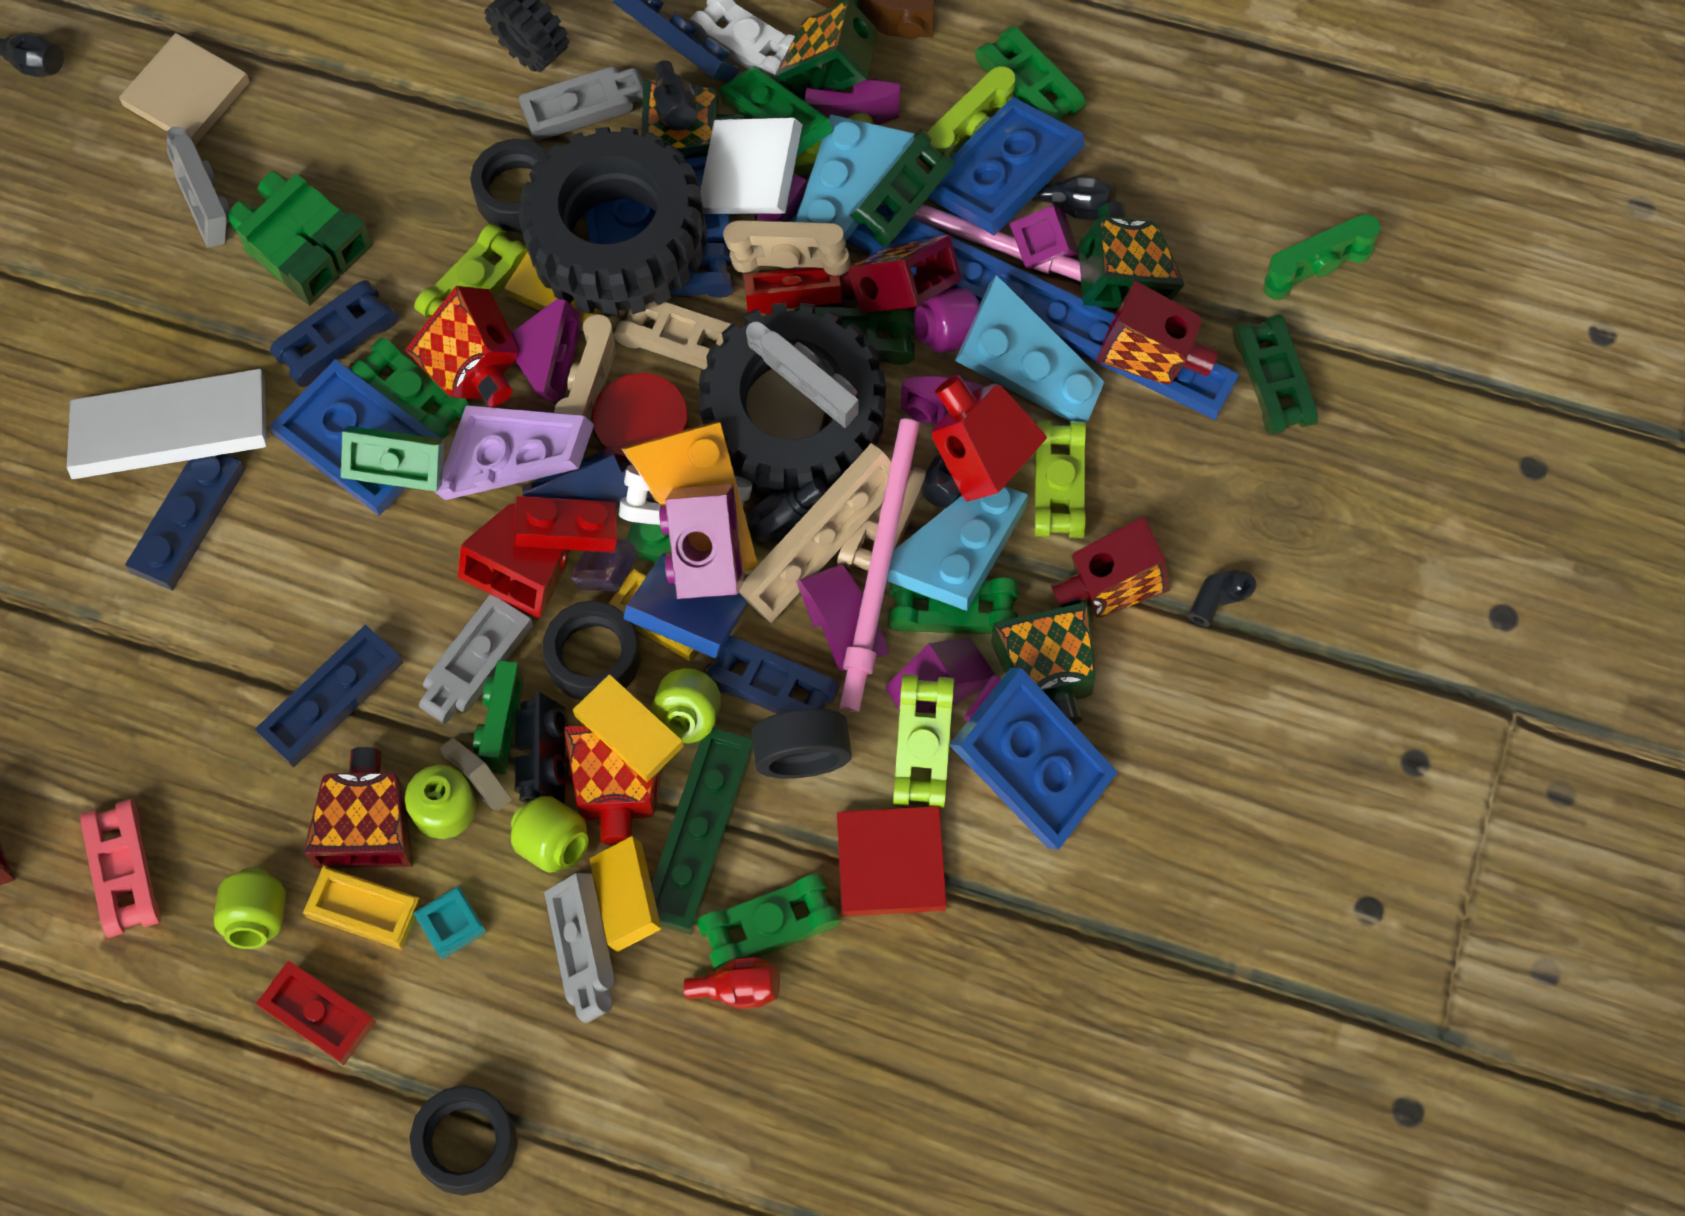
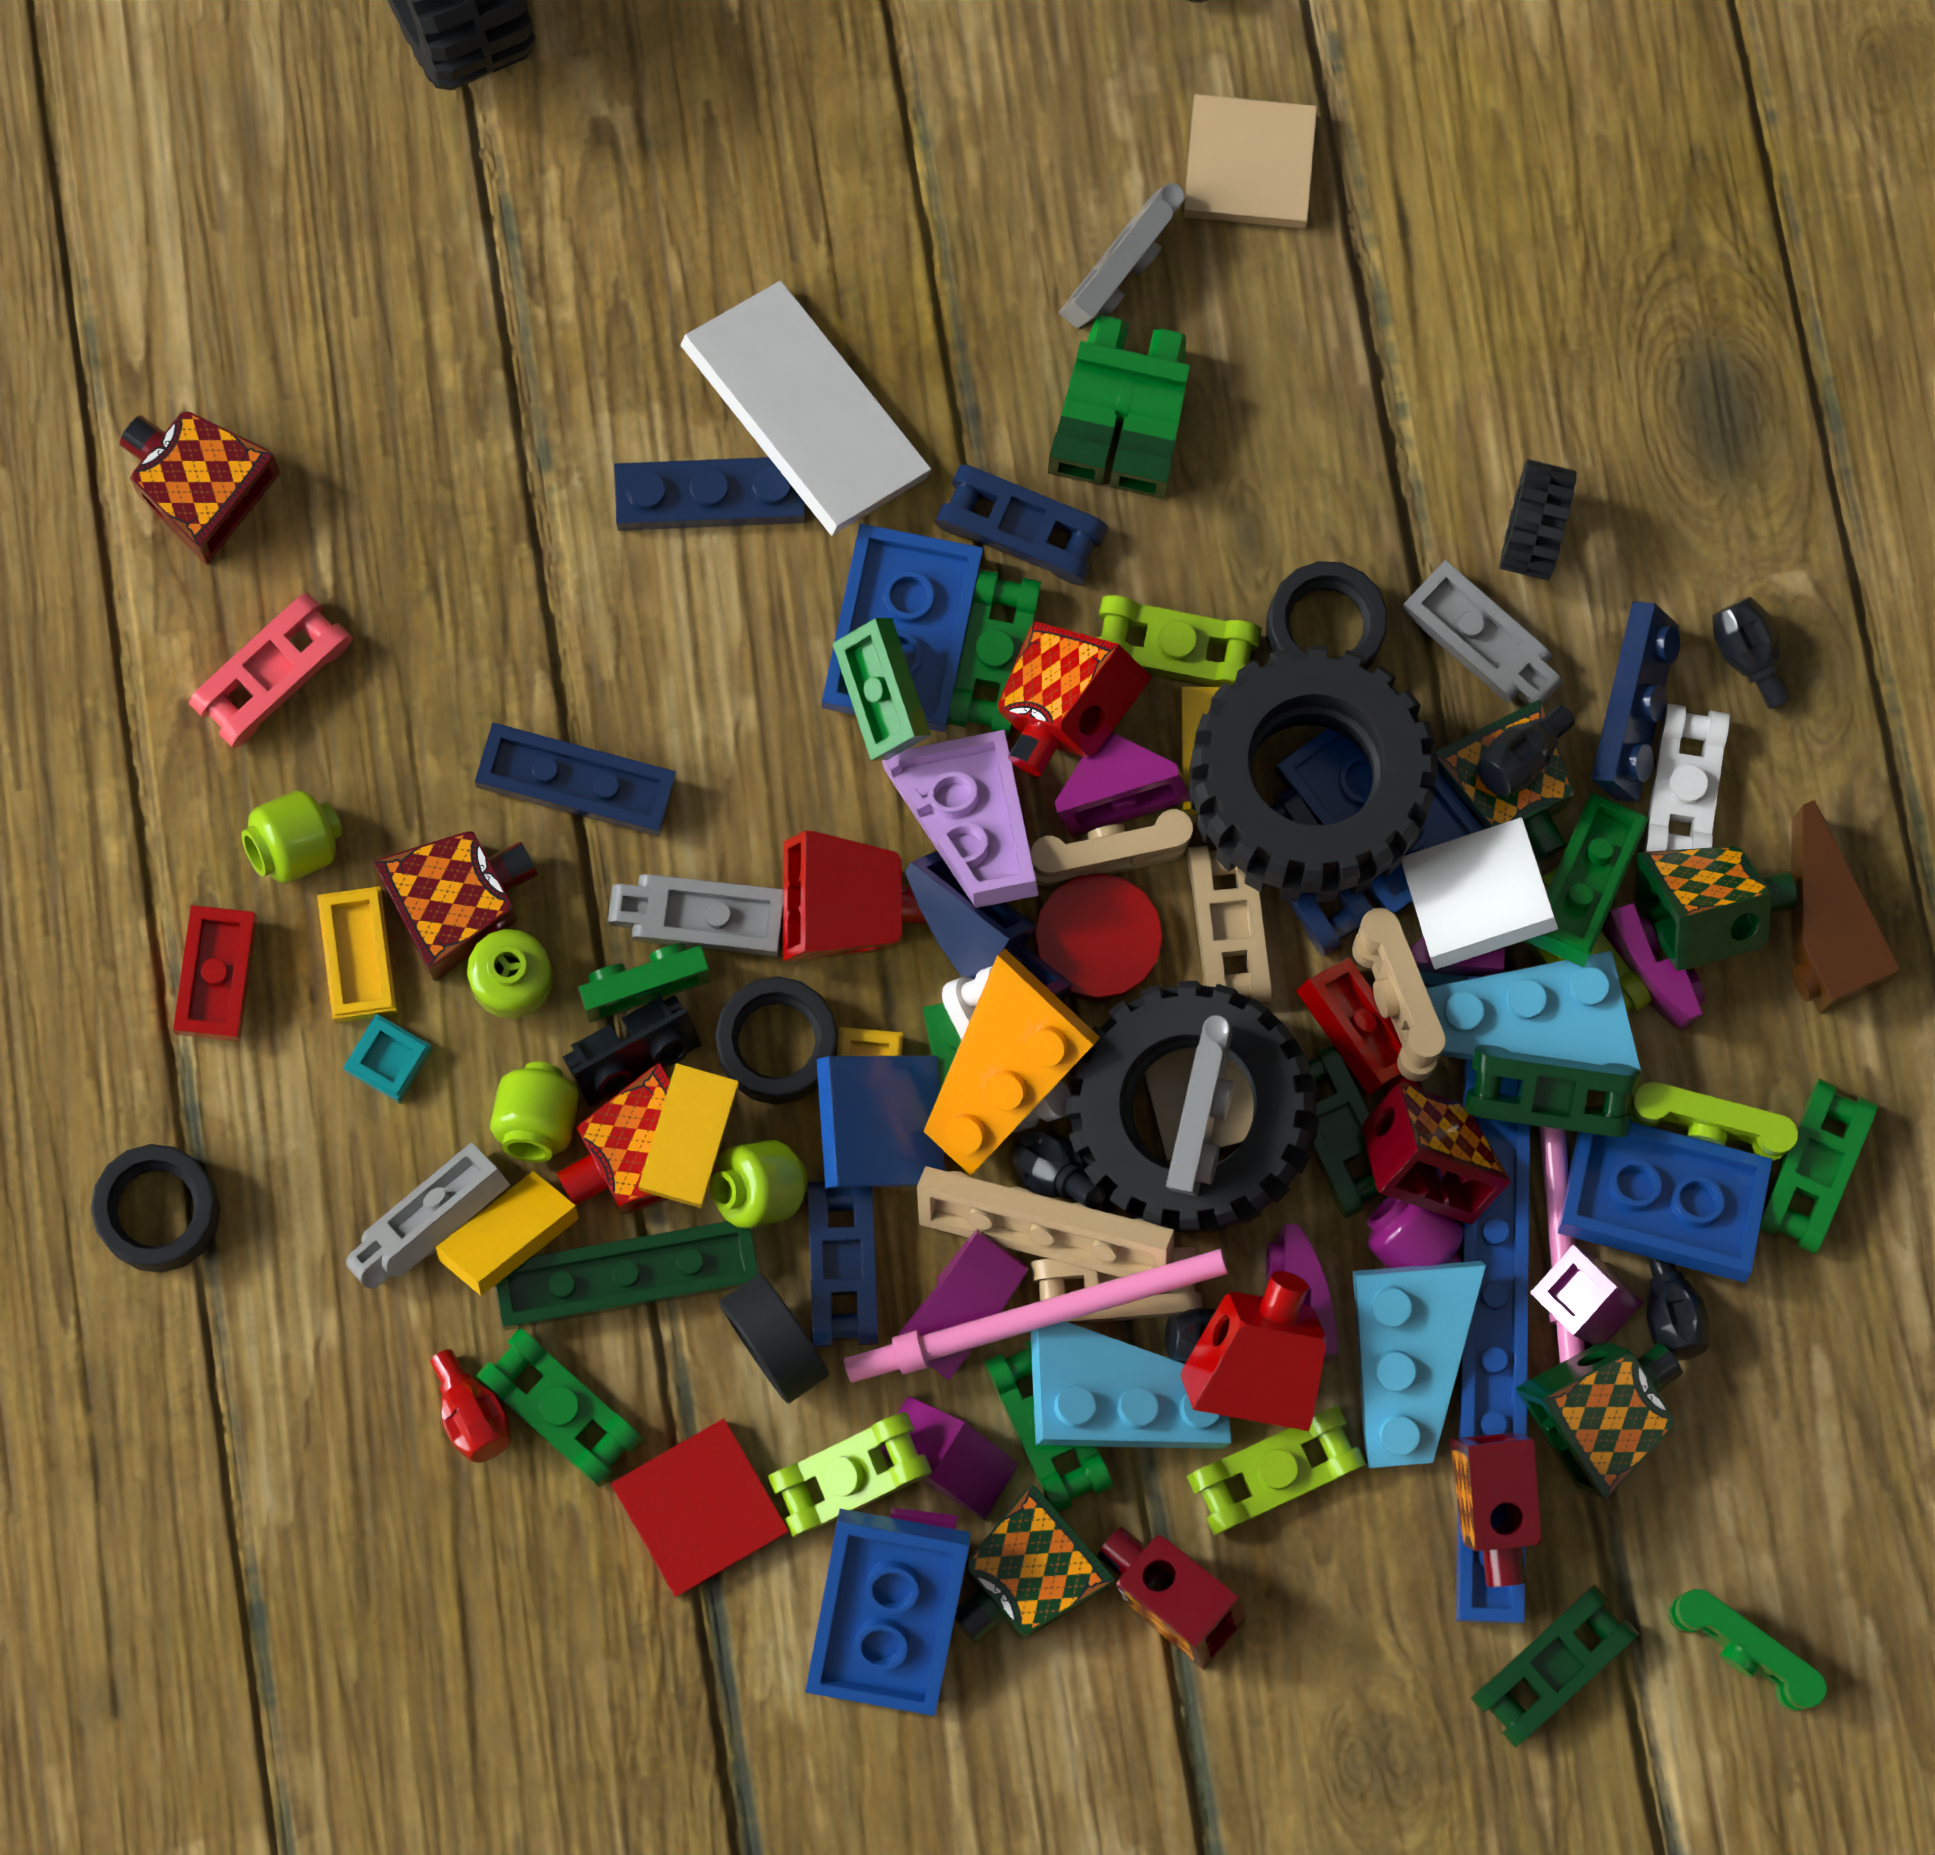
camera: 55 degrees right, 10 degrees up
dark tan tile [439,737,512,811] -> none
red plate [514,496,617,552] -> none
clear purple plate [571,540,639,592] -> none
brick [659,484,744,599] -> none
black arm [1187,570,1256,627] -> none

